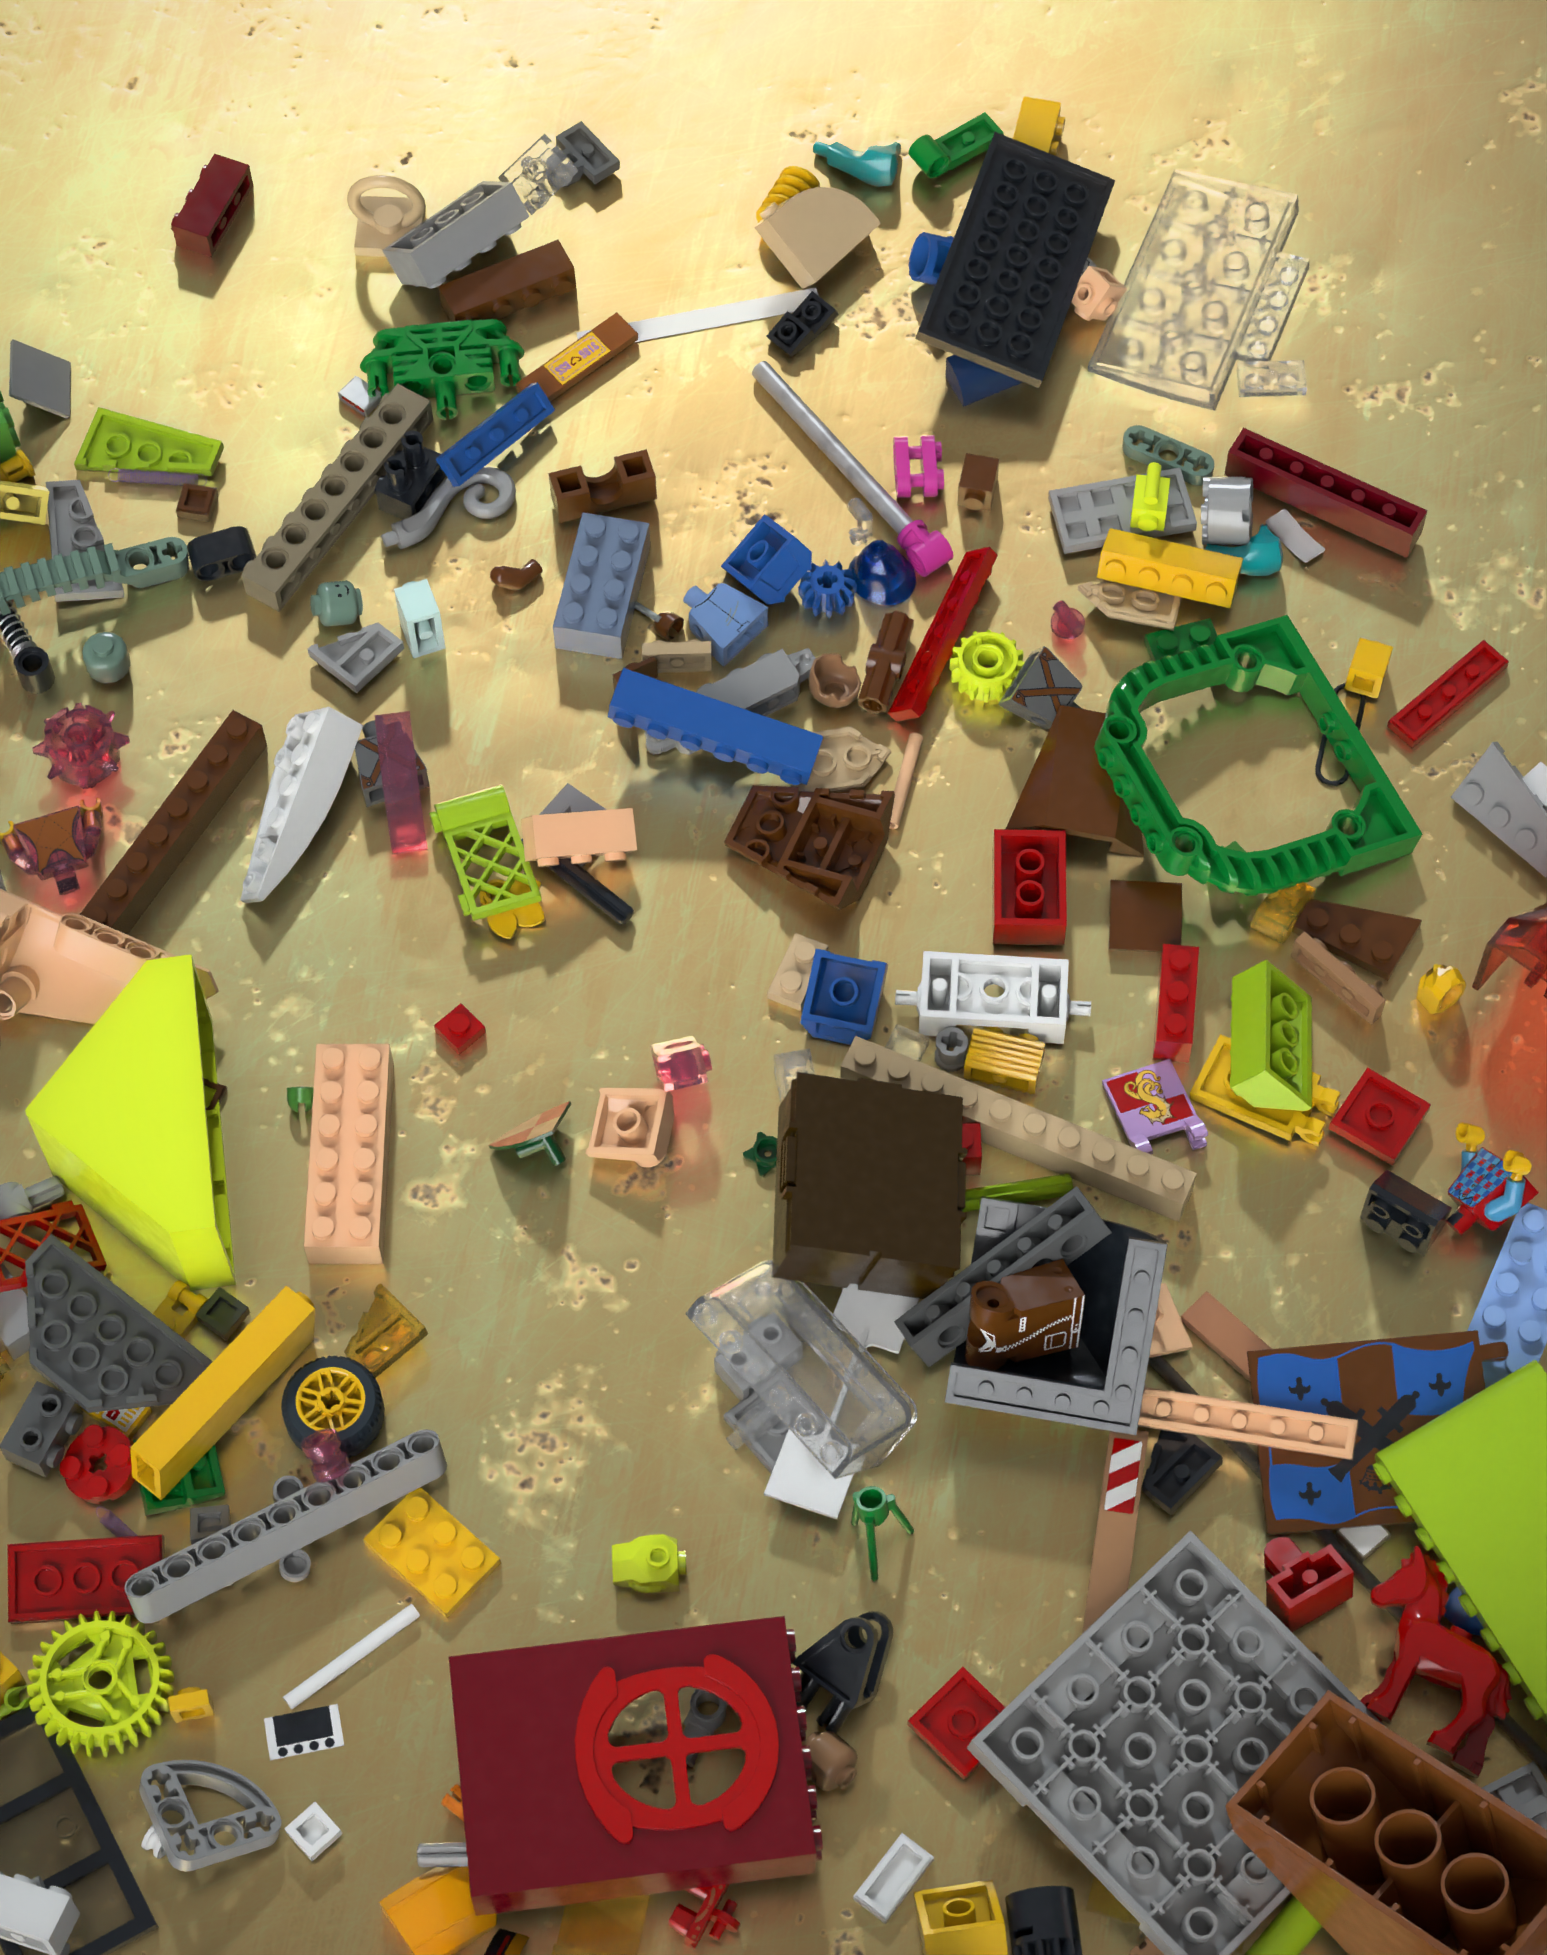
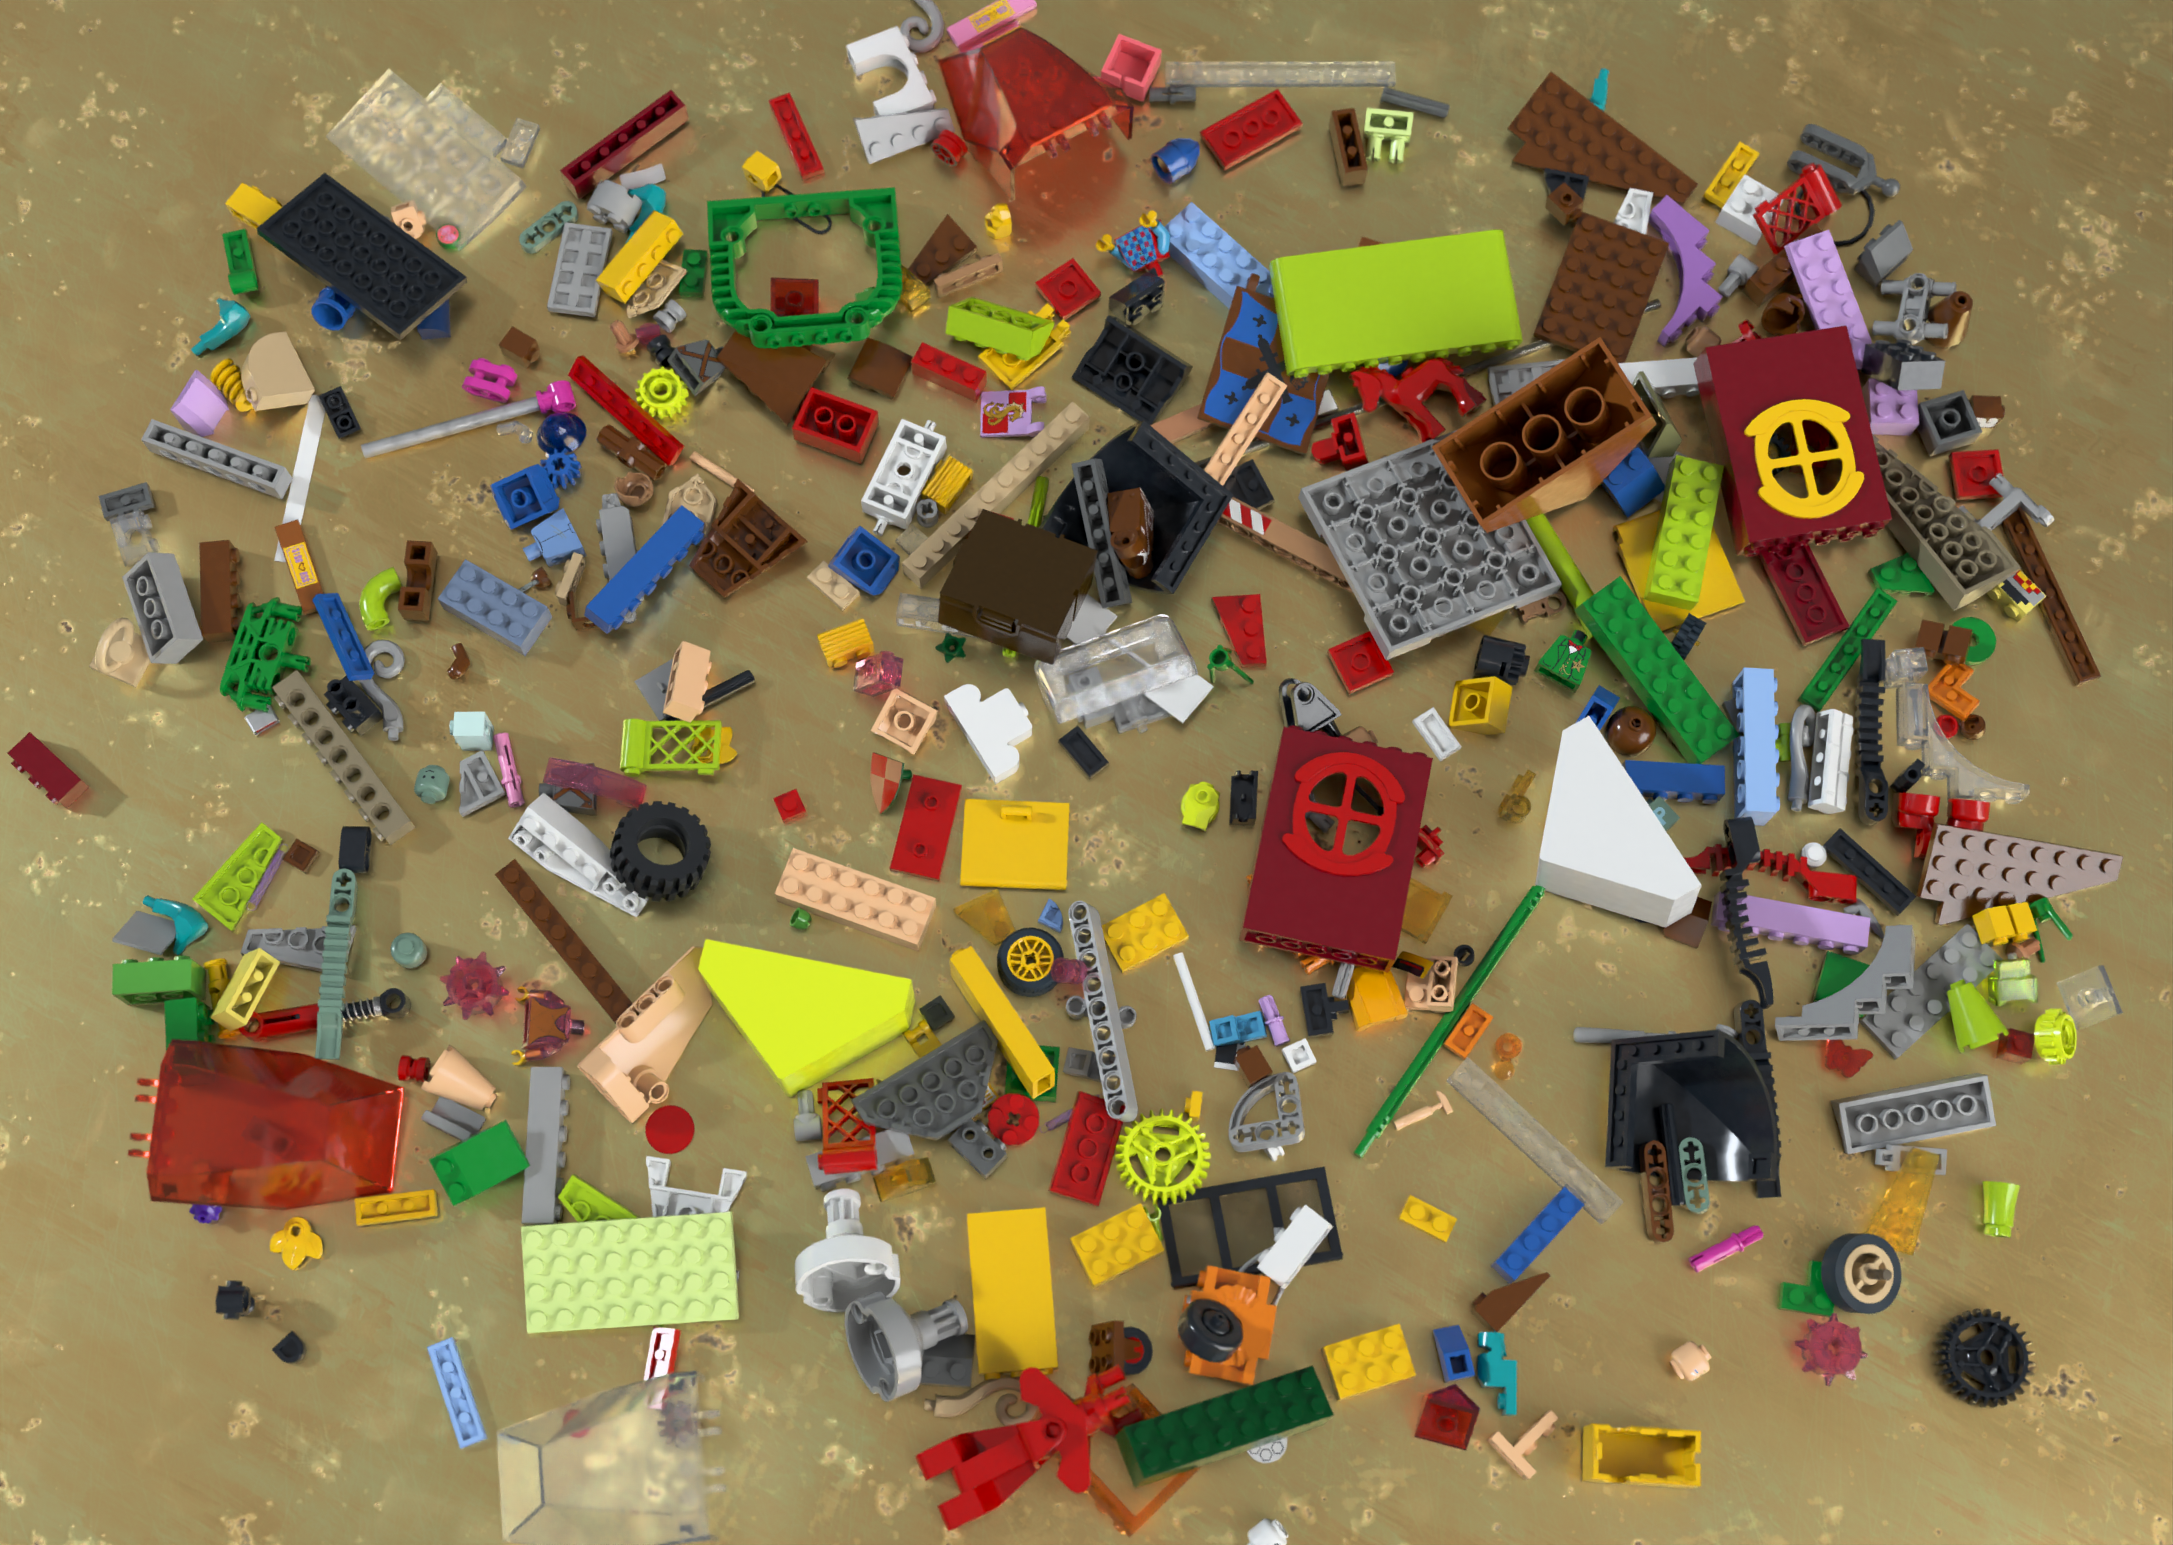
camera: 75 degrees left, 10 degrees up
neon yellow brick [1130,462,1170,531] -> none
none -> light grey brick [141,419,292,499]
none -> teal animal [143,895,208,955]
none -> lavender slope [170,370,229,437]
none -> lime cylinder [359,567,403,631]
none -> tile [436,224,461,249]
none -> bright pink pin [493,733,525,808]
none -> nougat piece [610,320,639,353]
none -> black tyre [610,801,711,902]
none -> black wheel [647,335,675,368]
none -> light grey wheel [653,299,687,333]
none -> clear red brick [770,277,819,317]
none -> yellow brick [817,618,874,668]
none -> red plate [890,774,962,881]
none -> red wheel [931,130,968,166]
none -> white brick [944,684,1032,785]
none -> yellow container [960,799,1070,890]
none -> medium blue tile [1038,899,1063,933]
none -> black tile [1058,725,1109,780]
none -> black piece [1072,316,1193,425]
none -> dark azure slope [1209,1011,1267,1046]
none -> red wing [1211,594,1267,668]
none -> black hinge [1229,770,1258,826]
none -> reddish brown brick [1233,1045,1273,1088]
none -> lavender axle [1259,995,1290,1047]
none -> black hinge [1300,983,1349,1038]

